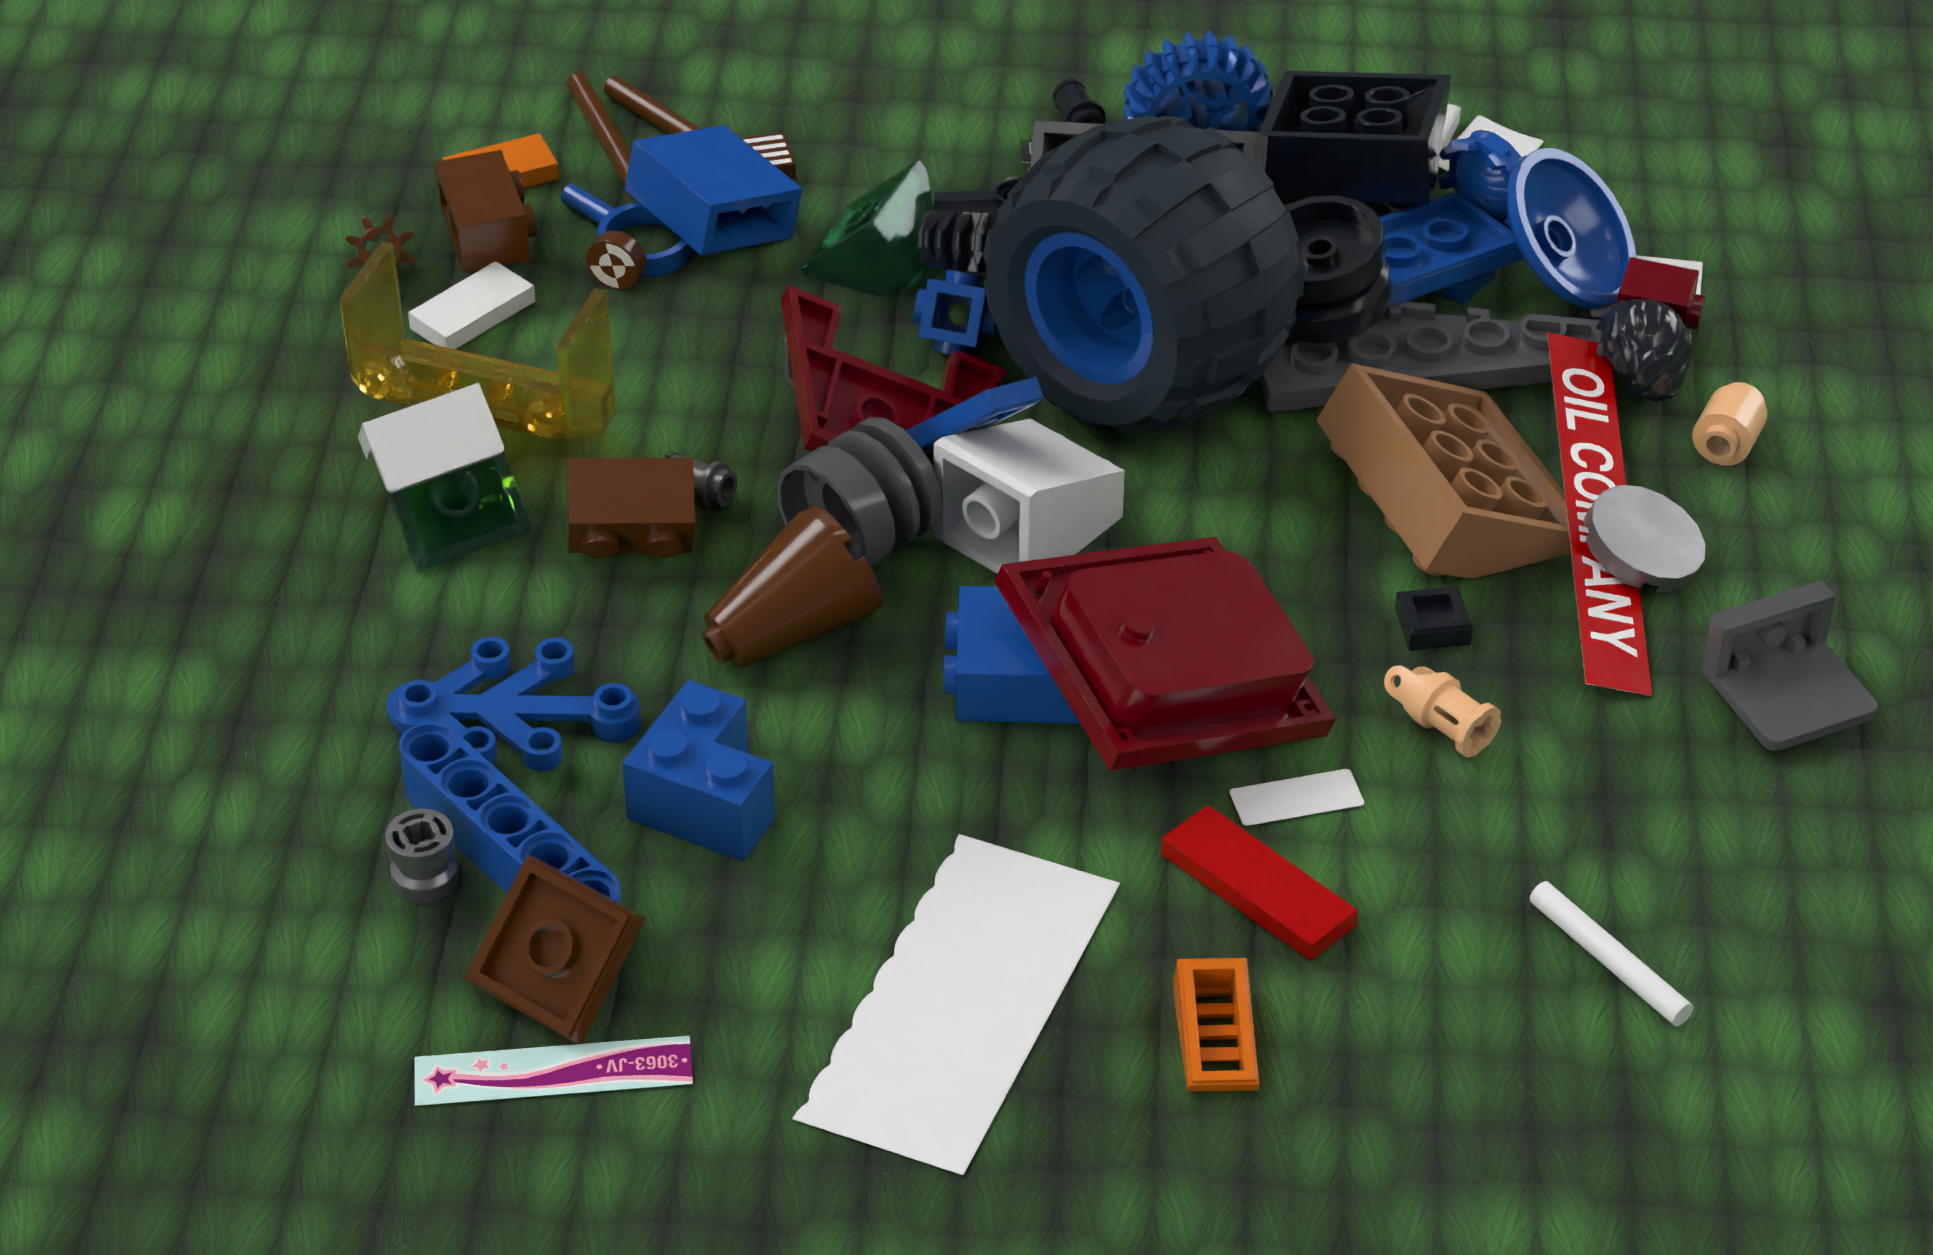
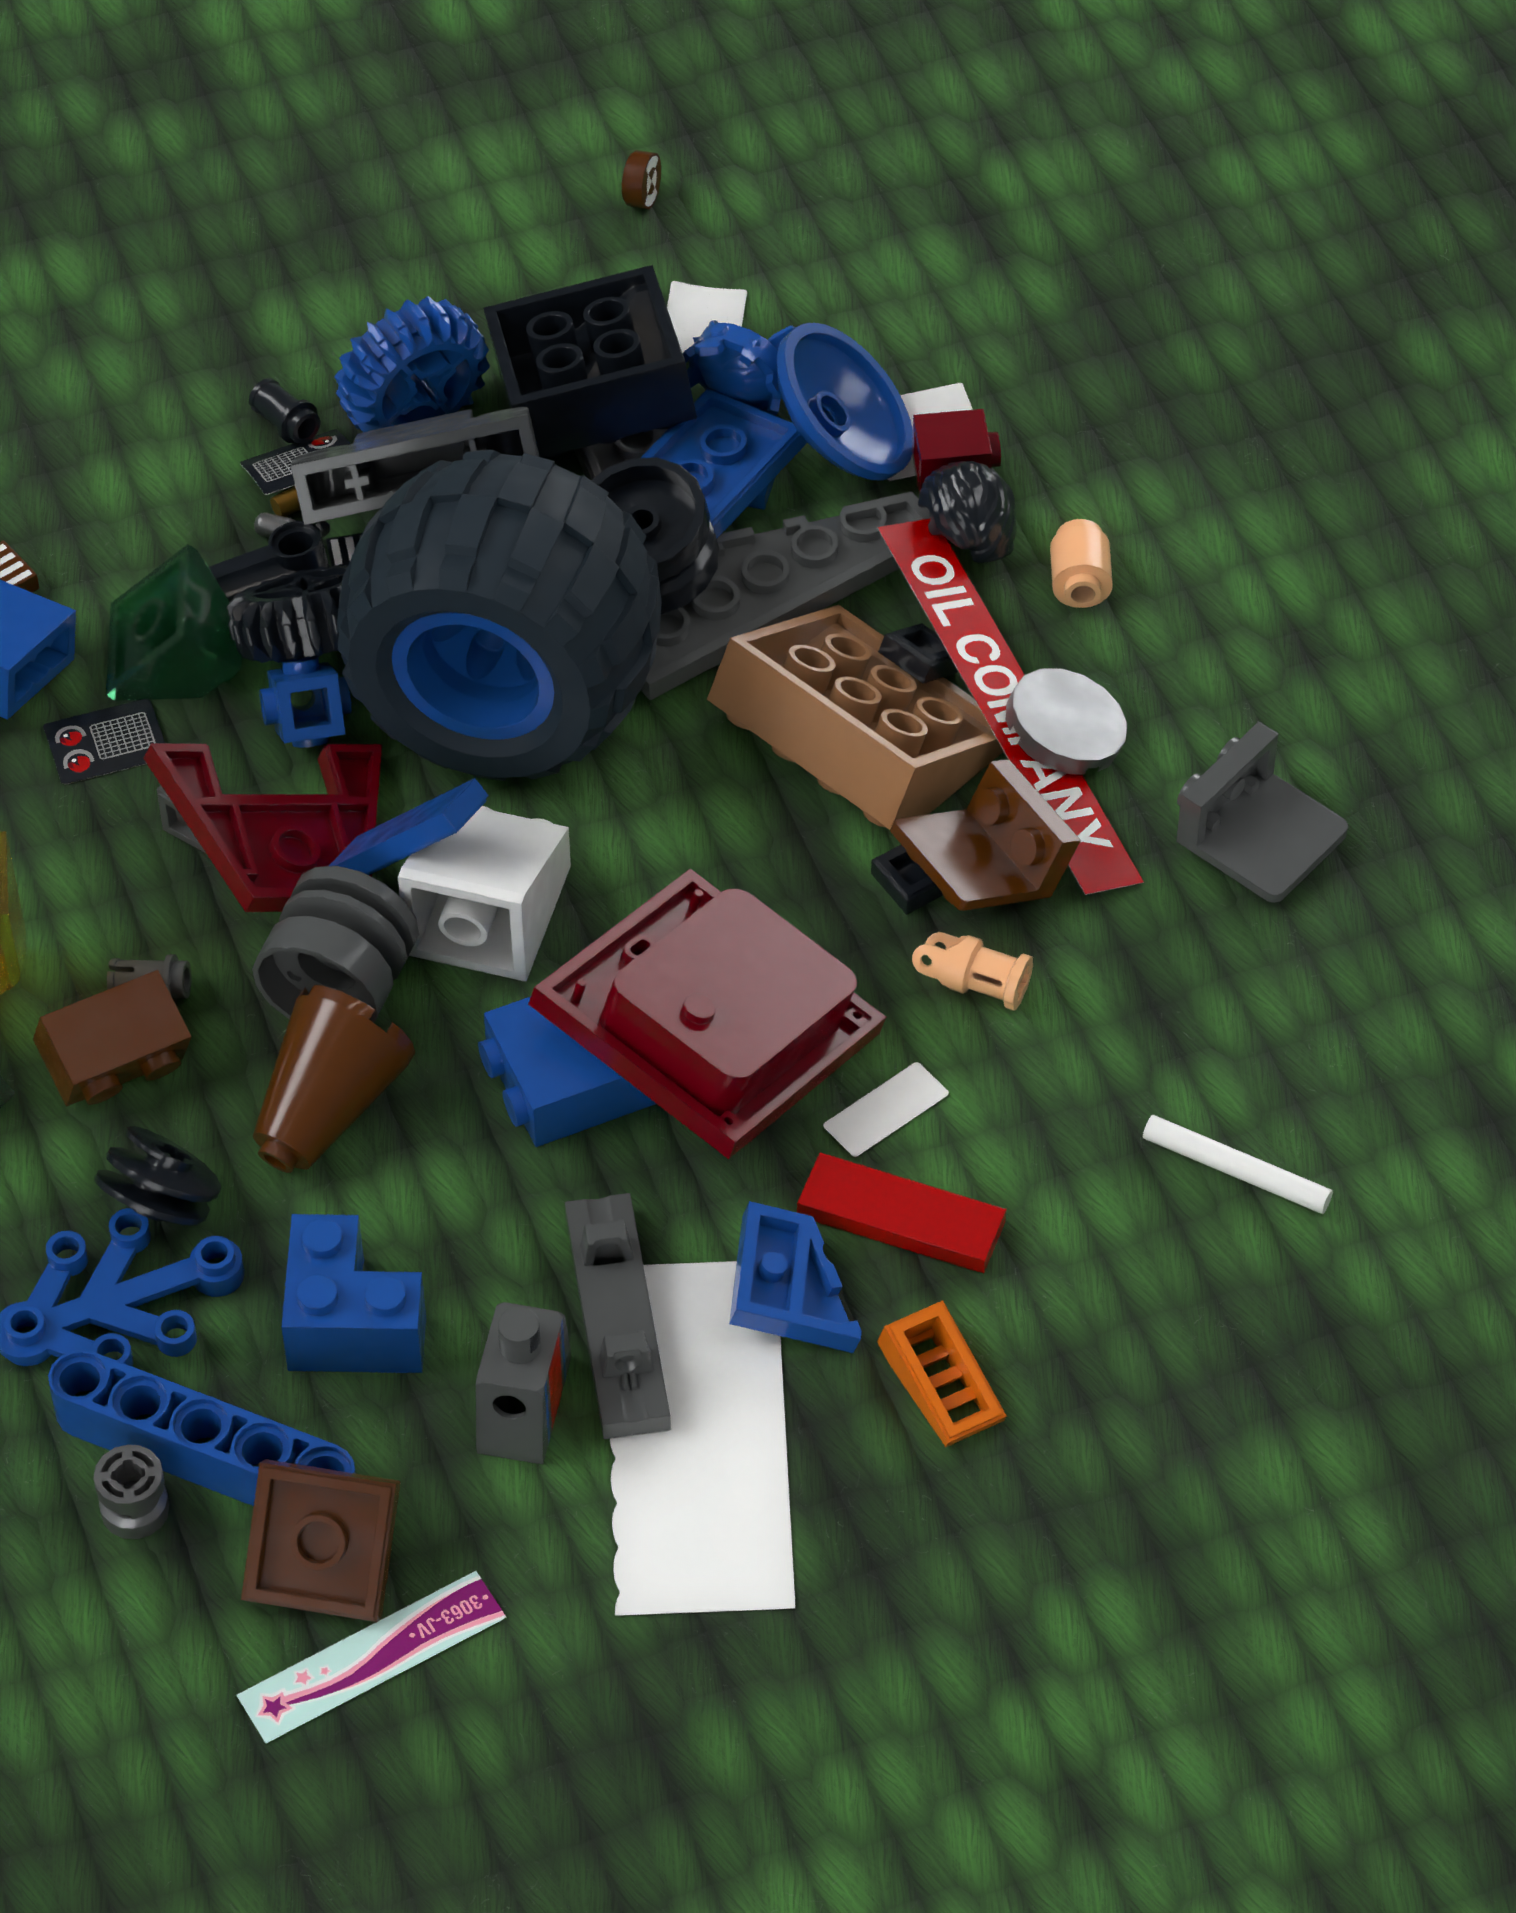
camera: 25 degrees left, 10 degrees up
none -> black sticker [43,698,165,784]
none -> black piece [94,1126,222,1225]
none -> dark grey torso [476,1302,572,1465]
none -> dark grey hinge [565,1193,671,1439]
none -> reddish brown tile [622,150,661,209]
none -> blue wing [729,1201,862,1353]
none -> black tile [878,623,959,684]
none -> reddish brown bracket [890,759,1081,911]

